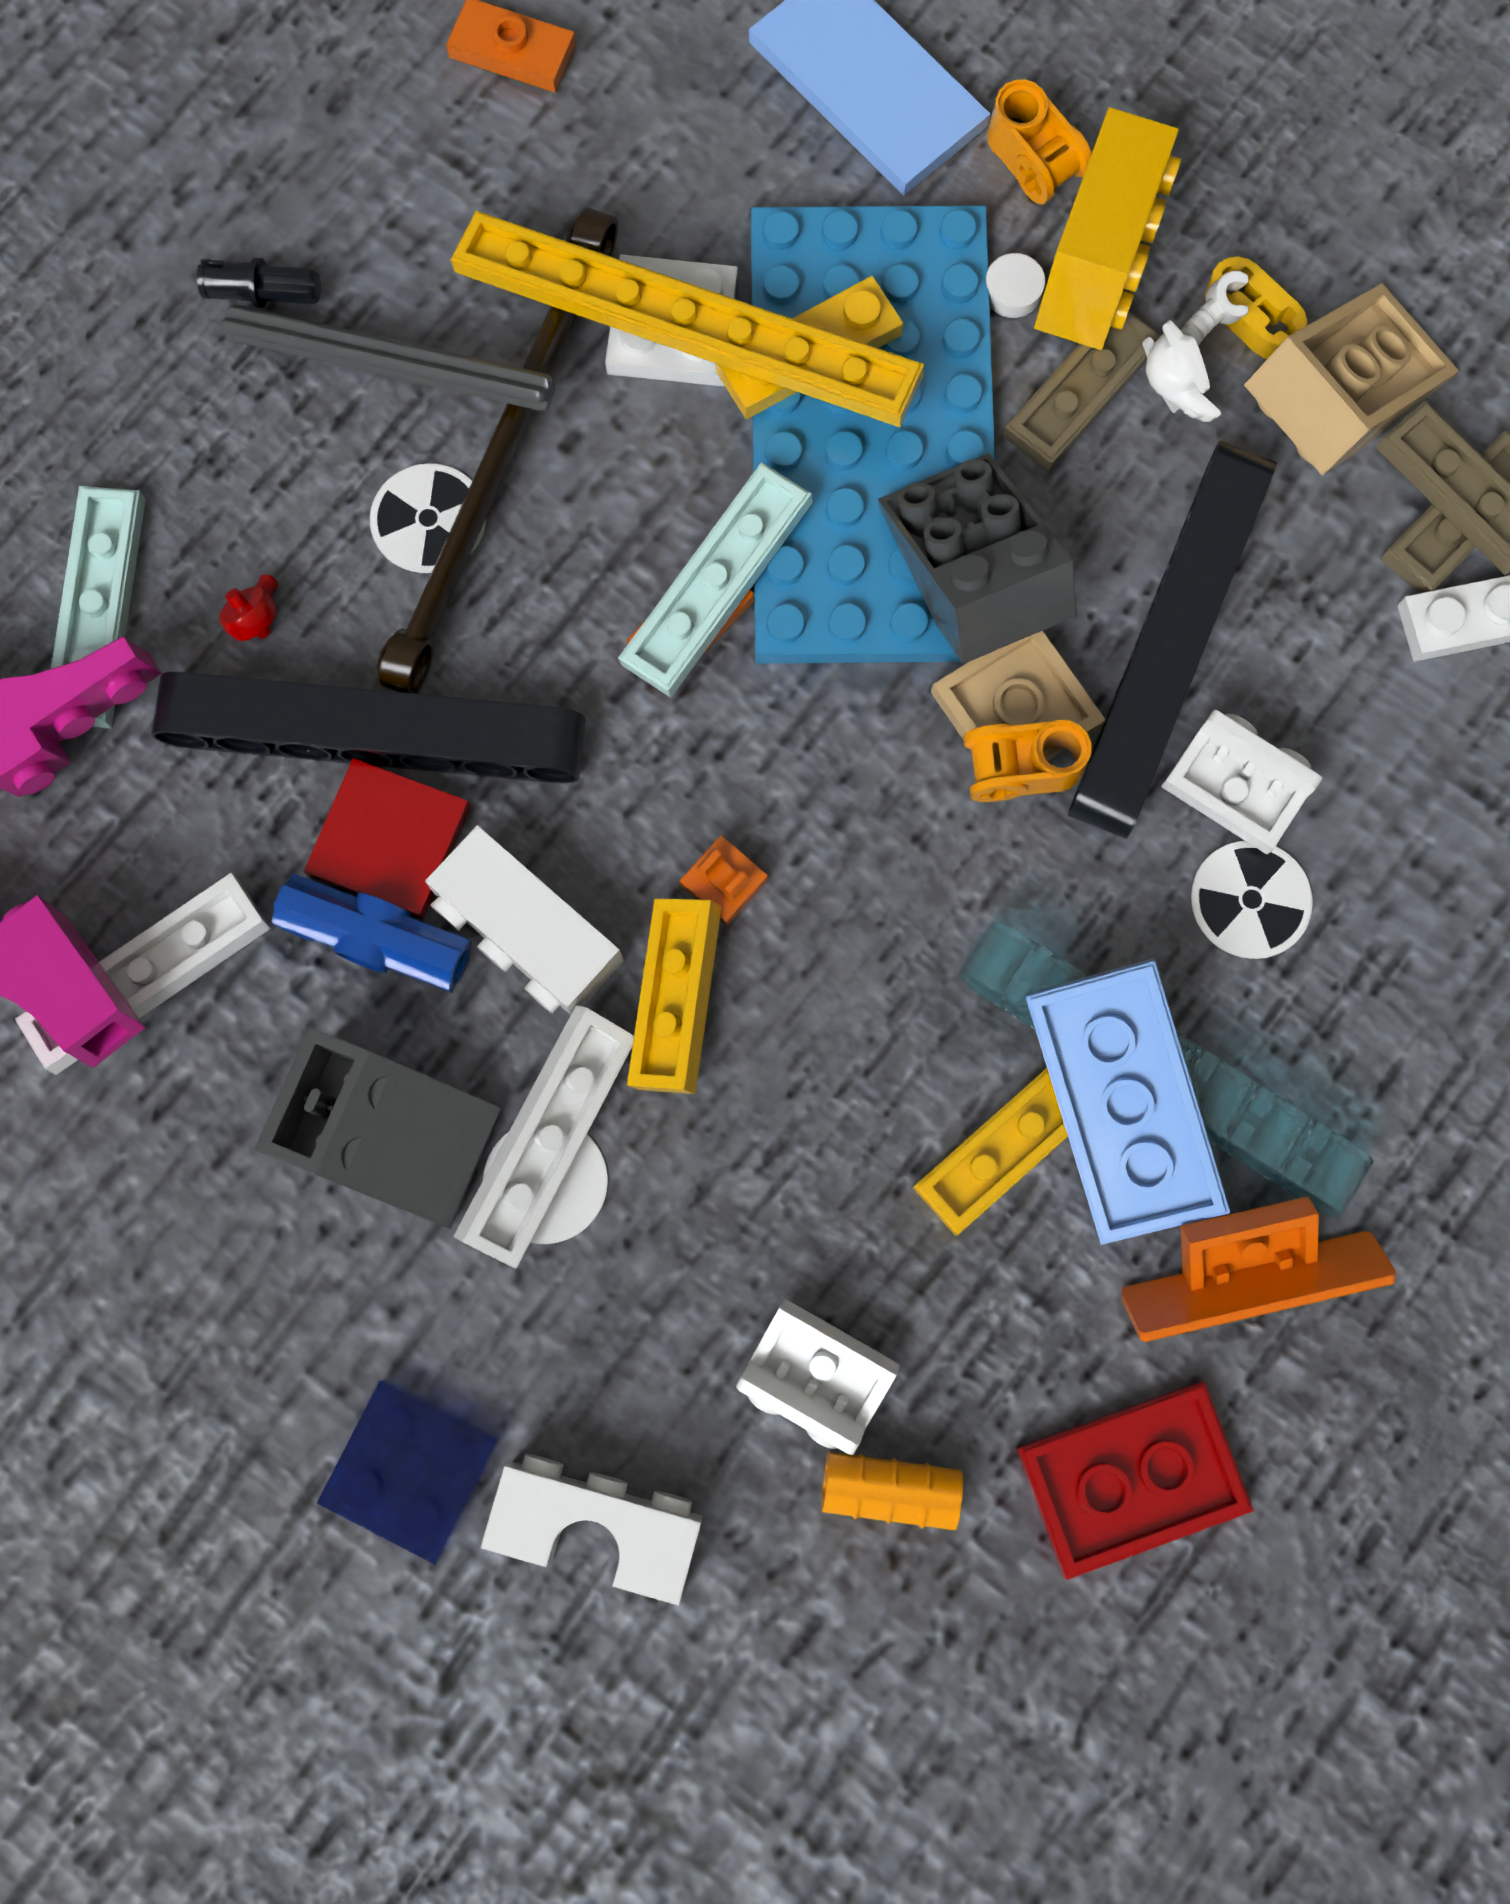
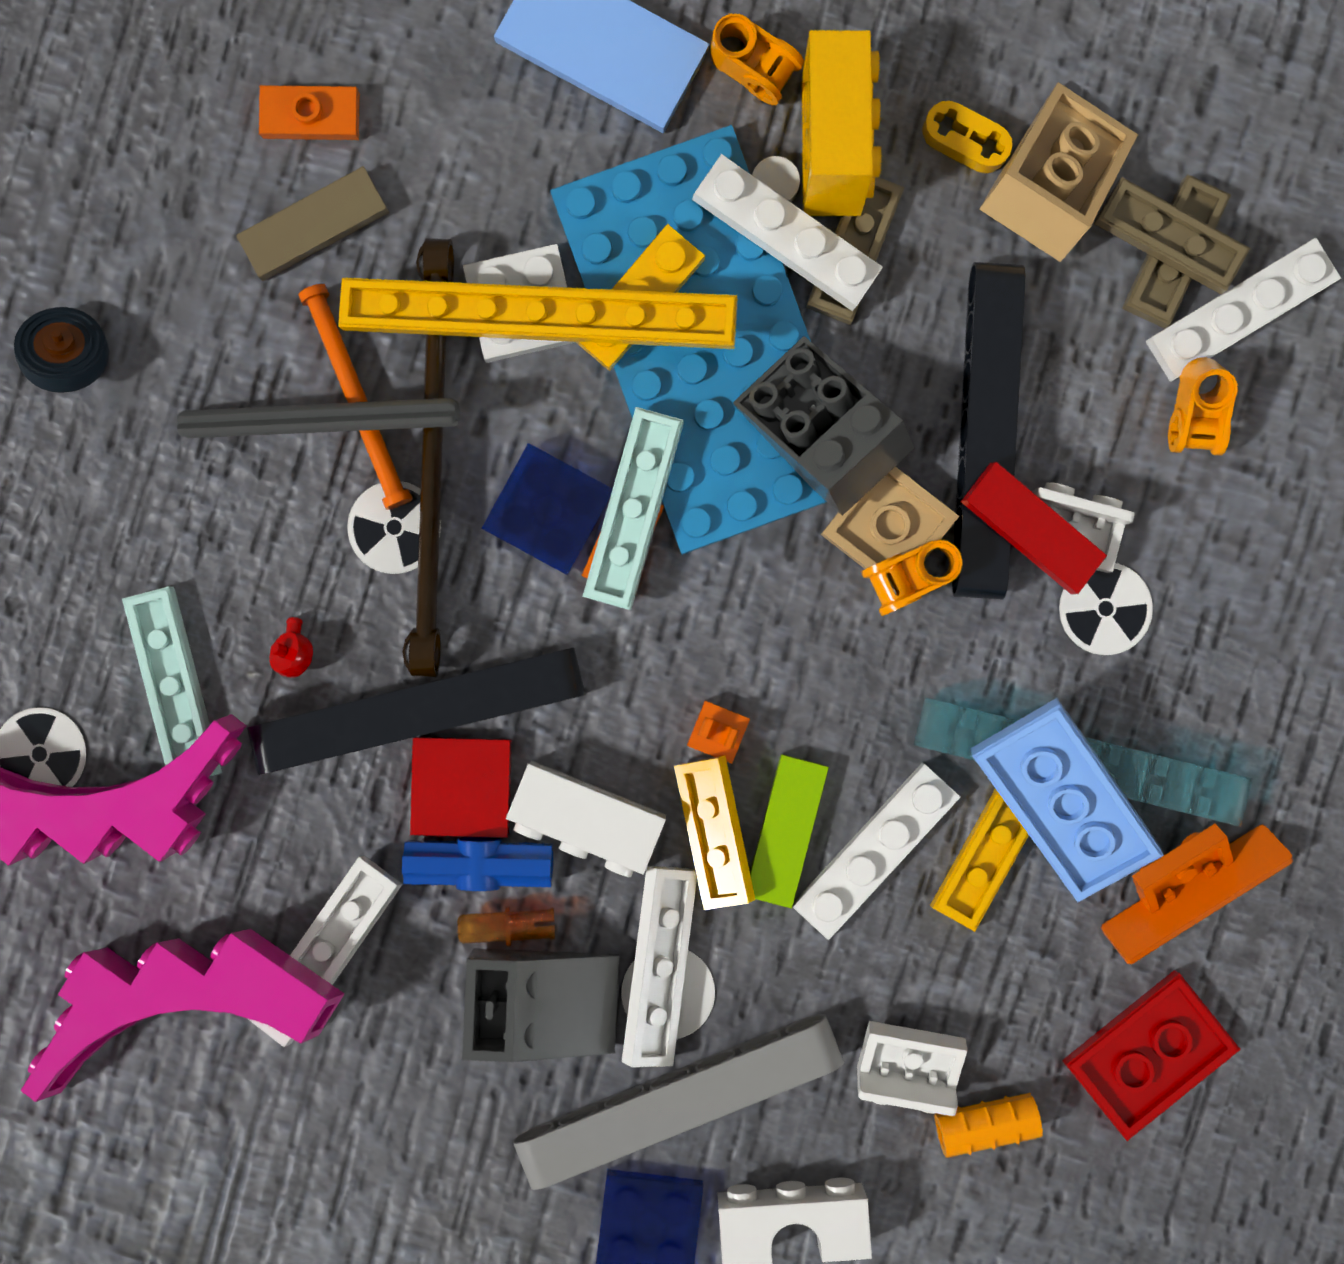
camera: 20 degrees left, 10 degrees up
black axle [197,258,321,308] -> none
white piece [1142,271,1248,422] -> none
none -> black wheel [14,307,109,393]
none -> dark tan tile [236,166,389,281]
none -> orange bar [298,284,413,510]
none -> clear orange axle [457,906,555,946]
none -> clear blue plate [481,443,613,576]
none -> light grey beam [513,1014,844,1190]
none -> white plate [692,154,883,311]
none -> lime tile [750,754,829,909]
none -> white plate [793,763,960,940]
none -> red tile [961,462,1107,595]
none -> light orange piece [1168,357,1238,456]

